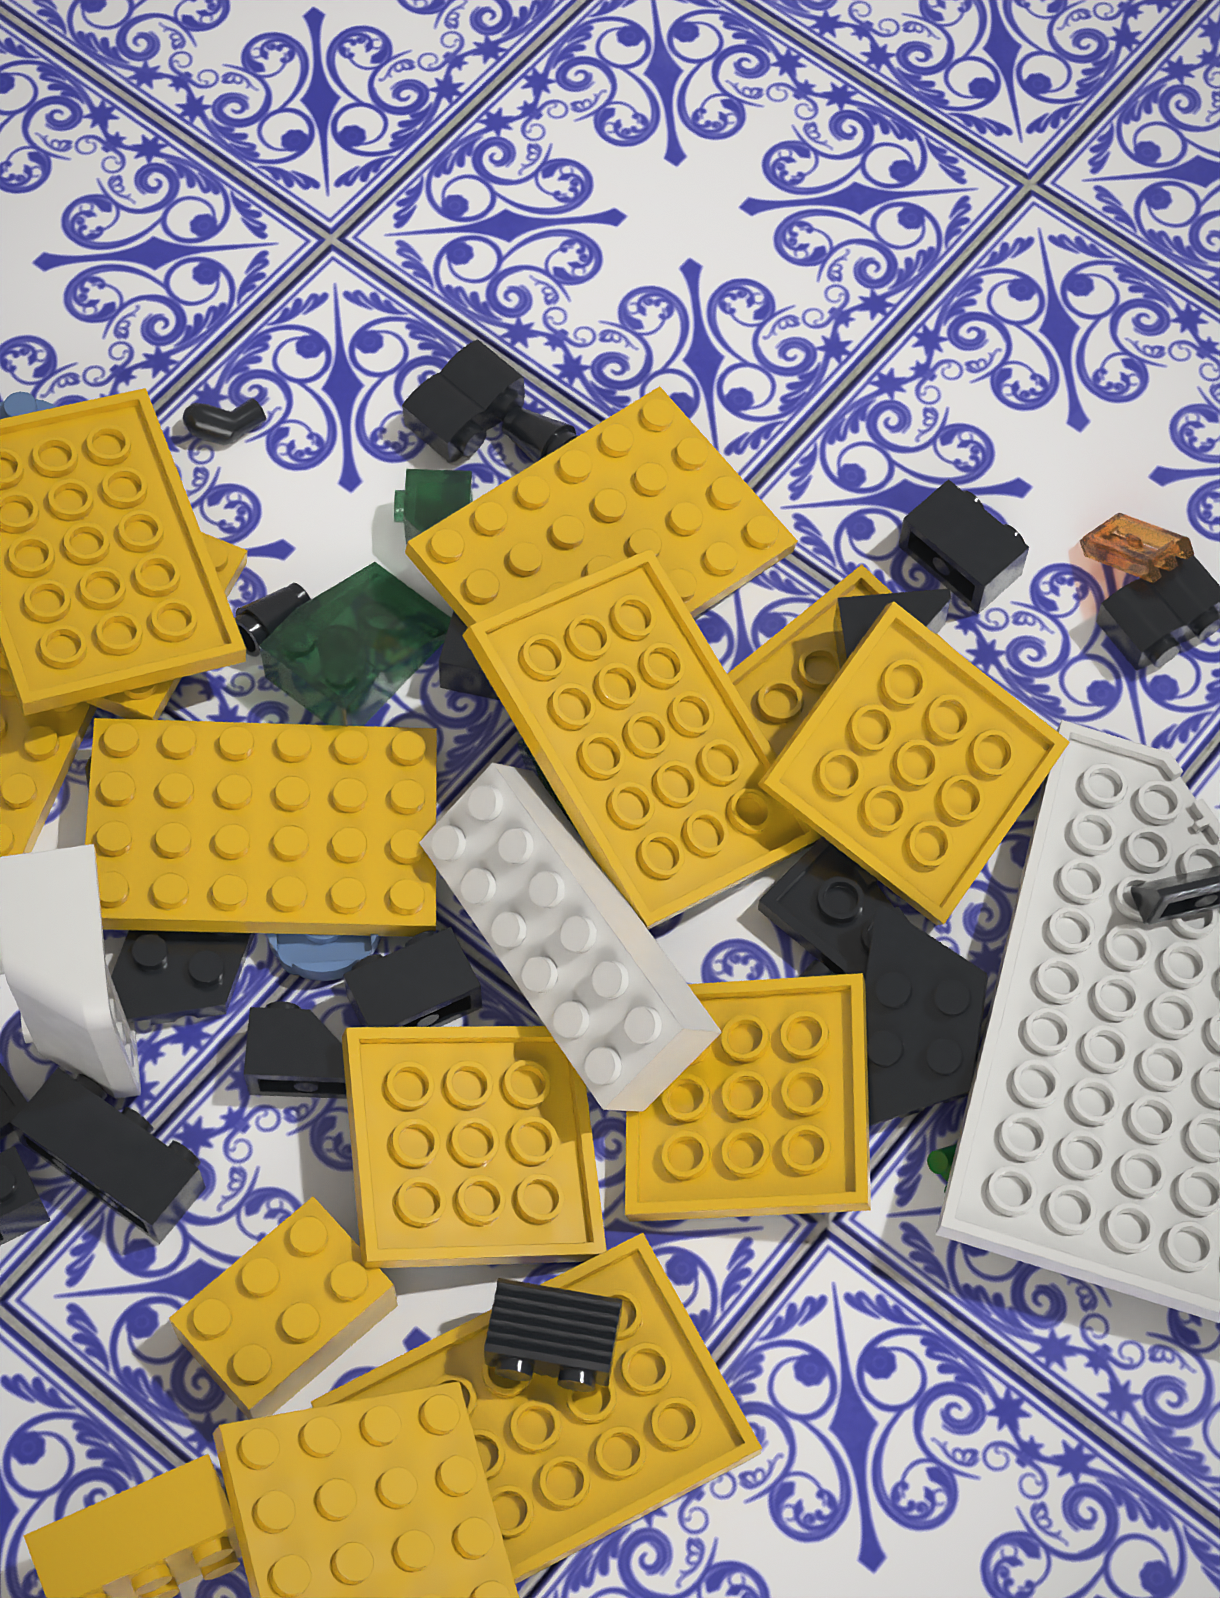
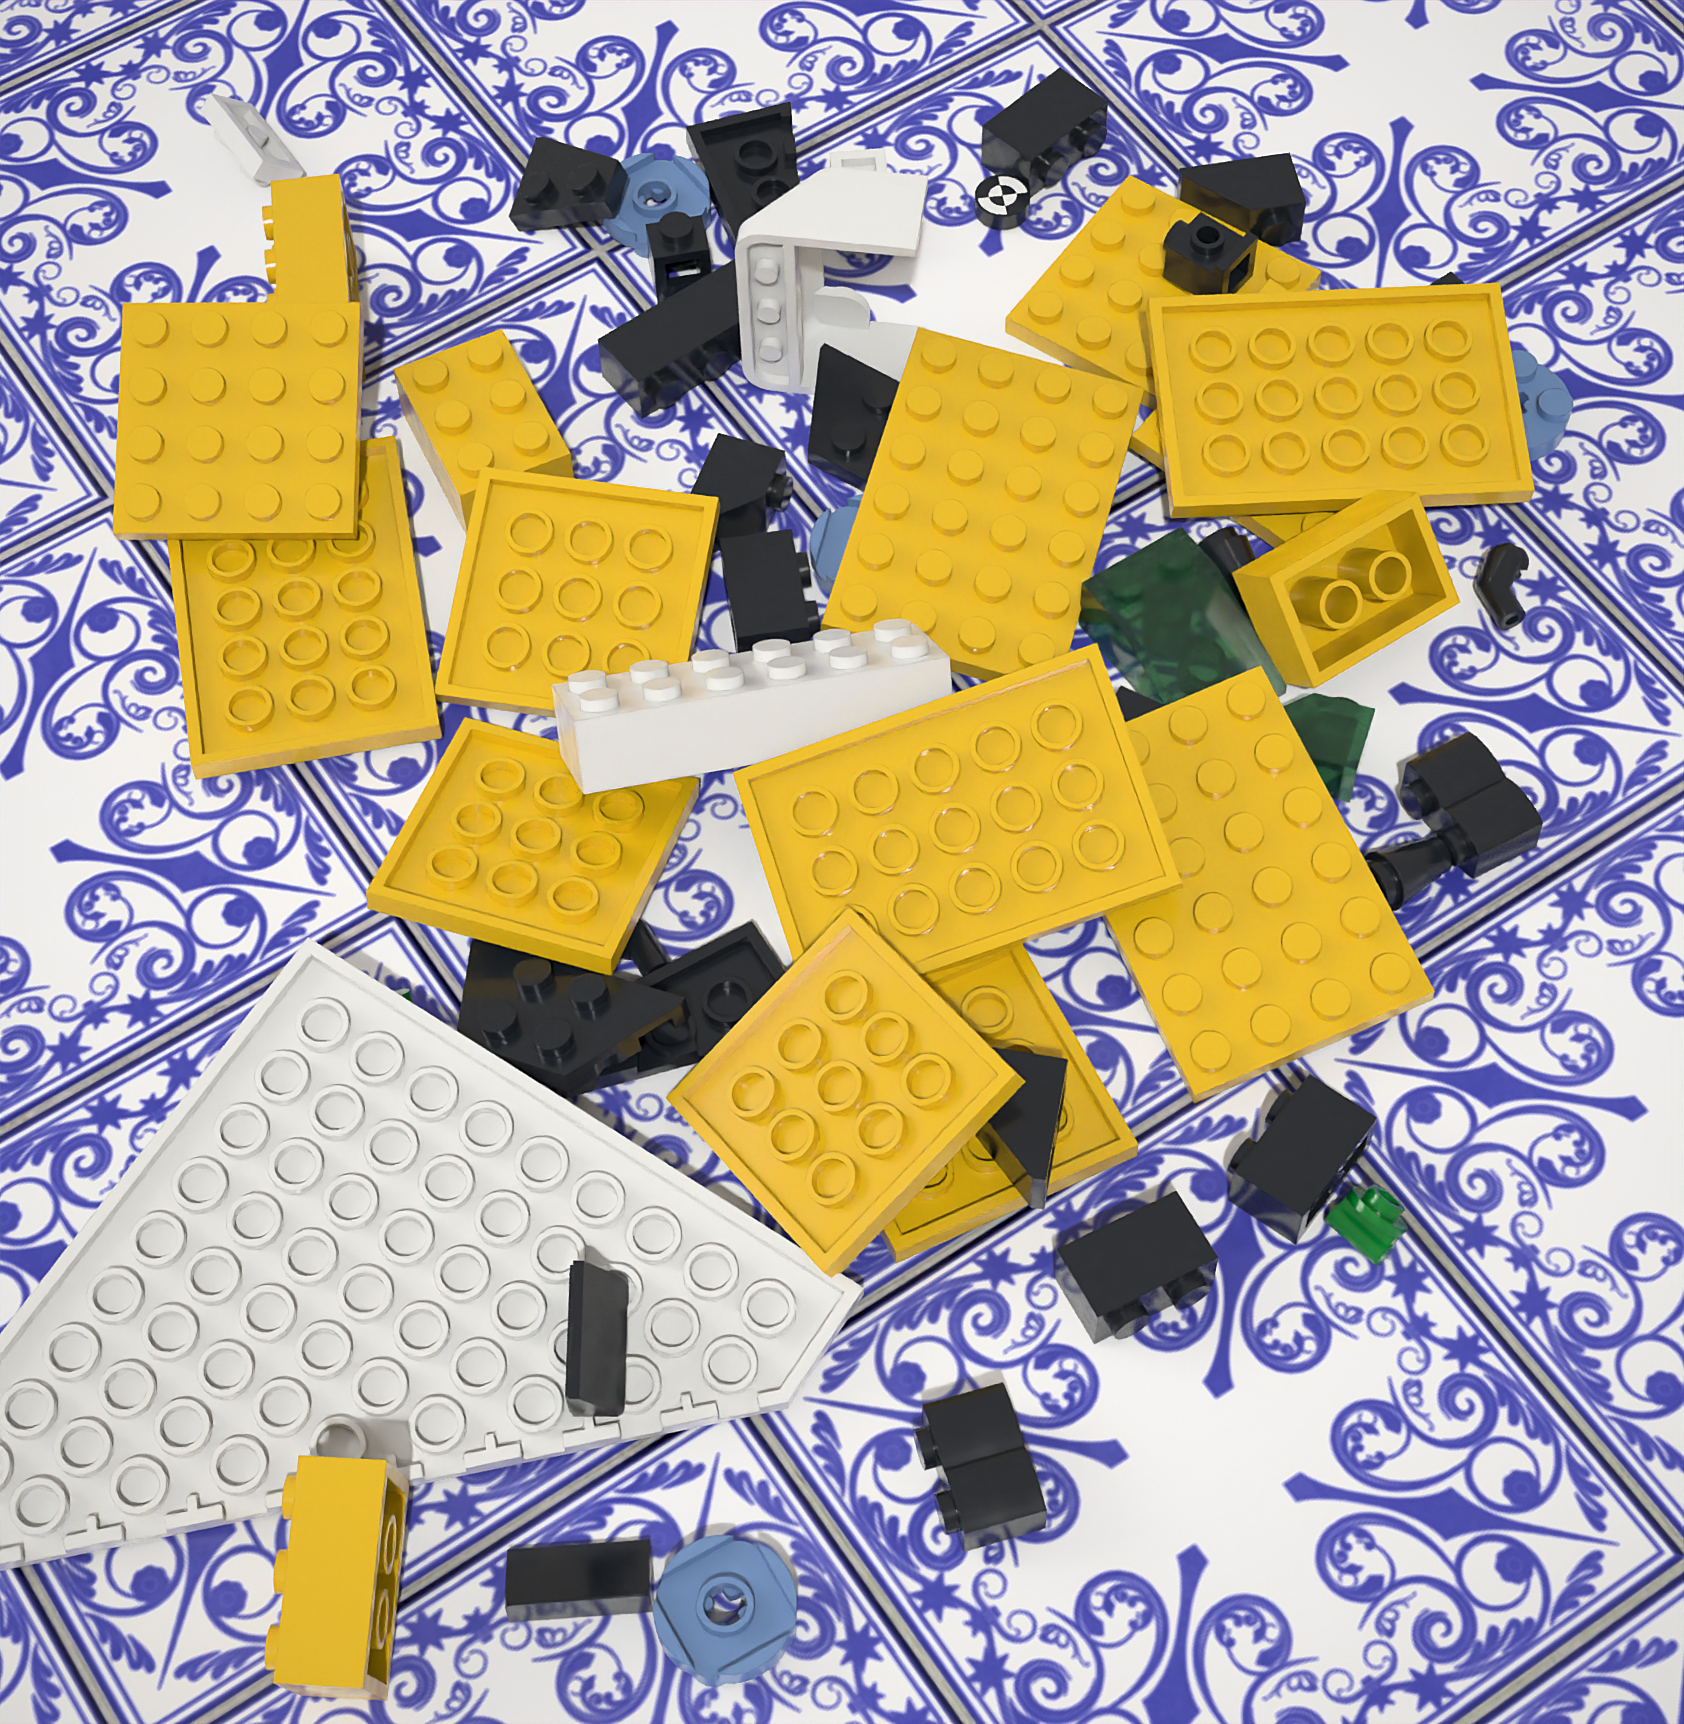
camera: 110 degrees right, 5 degrees down
black brick [484,1278,622,1392] -> none
clear orange tile [1079,512,1195,583] -> none
none -> black brick [1227,1074,1377,1245]
none -> yellow brick [1232,489,1461,689]
none -> green plate [1325,1184,1408,1267]

